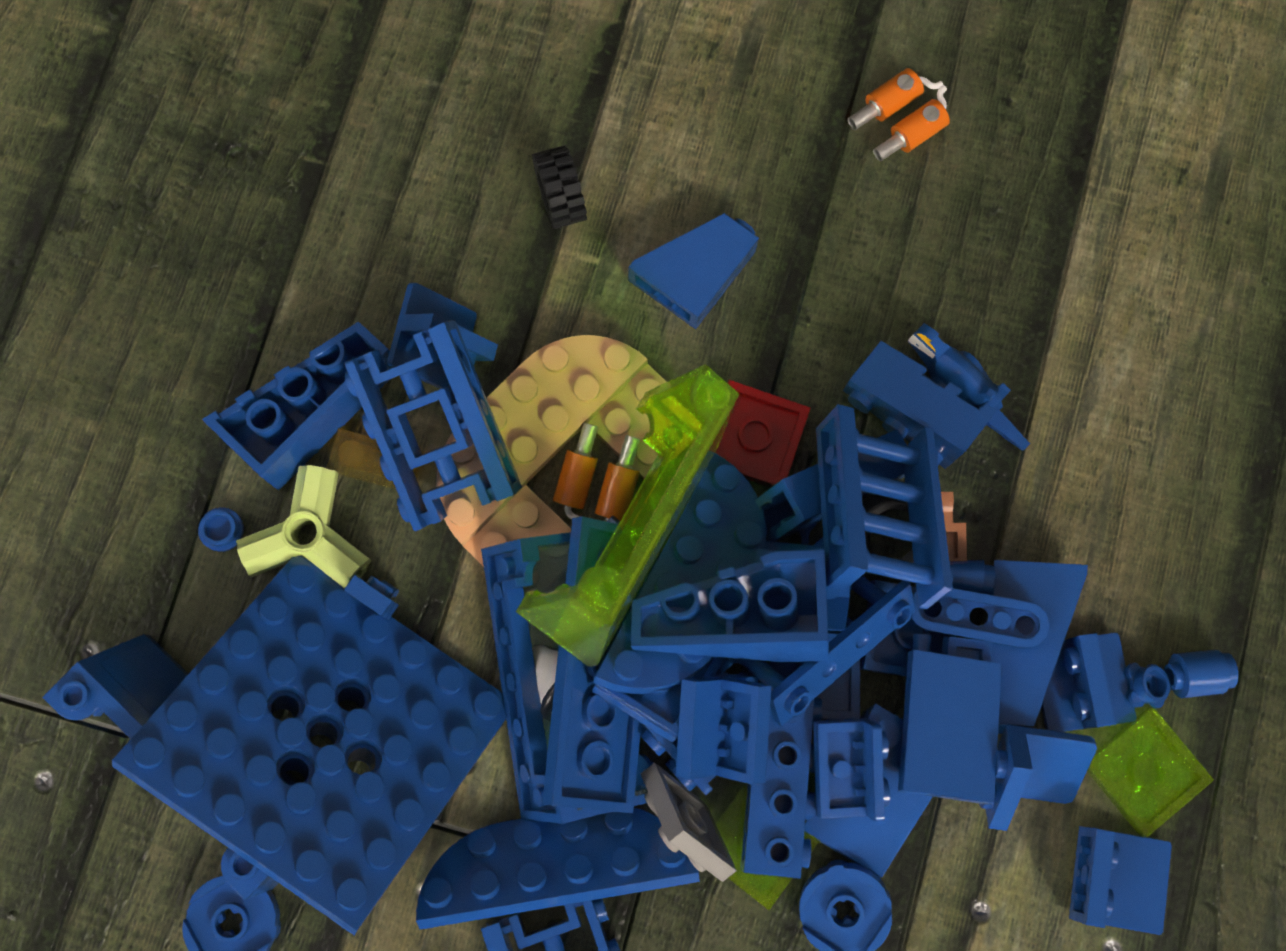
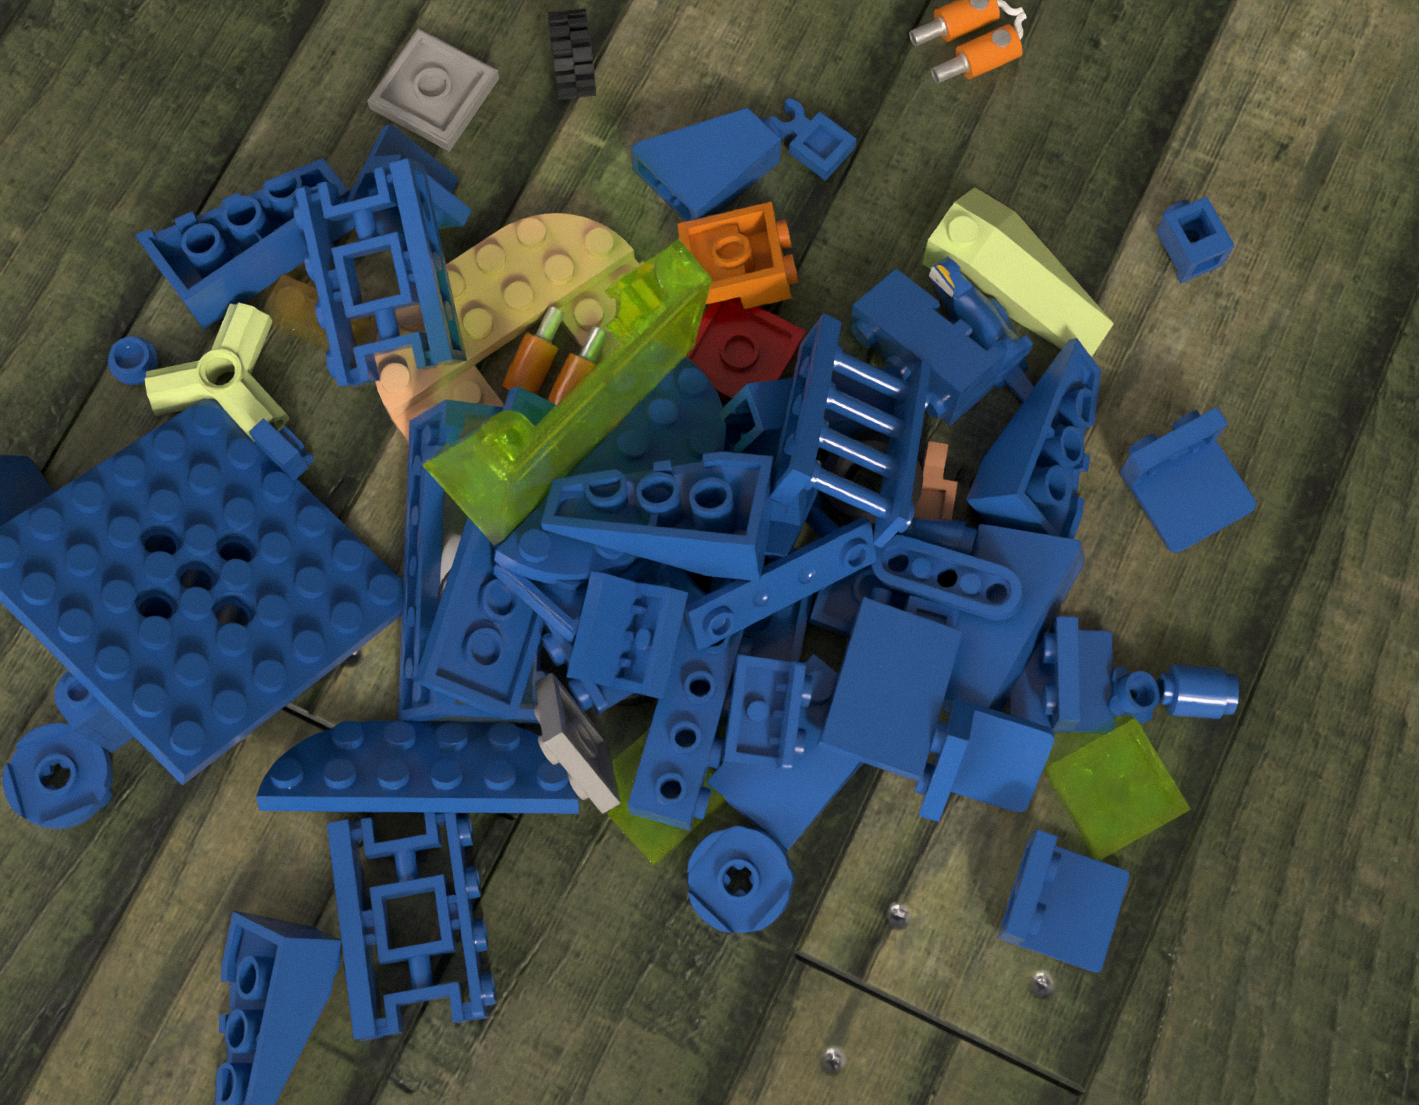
camera: 15 degrees right, 5 degrees down
none -> light grey plate [367,28,499,152]
none -> orange plate [677,202,799,309]
none -> blue plate [769,98,857,181]
none -> yellowish green wedge [922,187,1114,357]
none -> blue wedge [966,338,1101,539]
none -> blue bracket [1119,407,1256,553]
none -> blue brick [1156,197,1235,284]

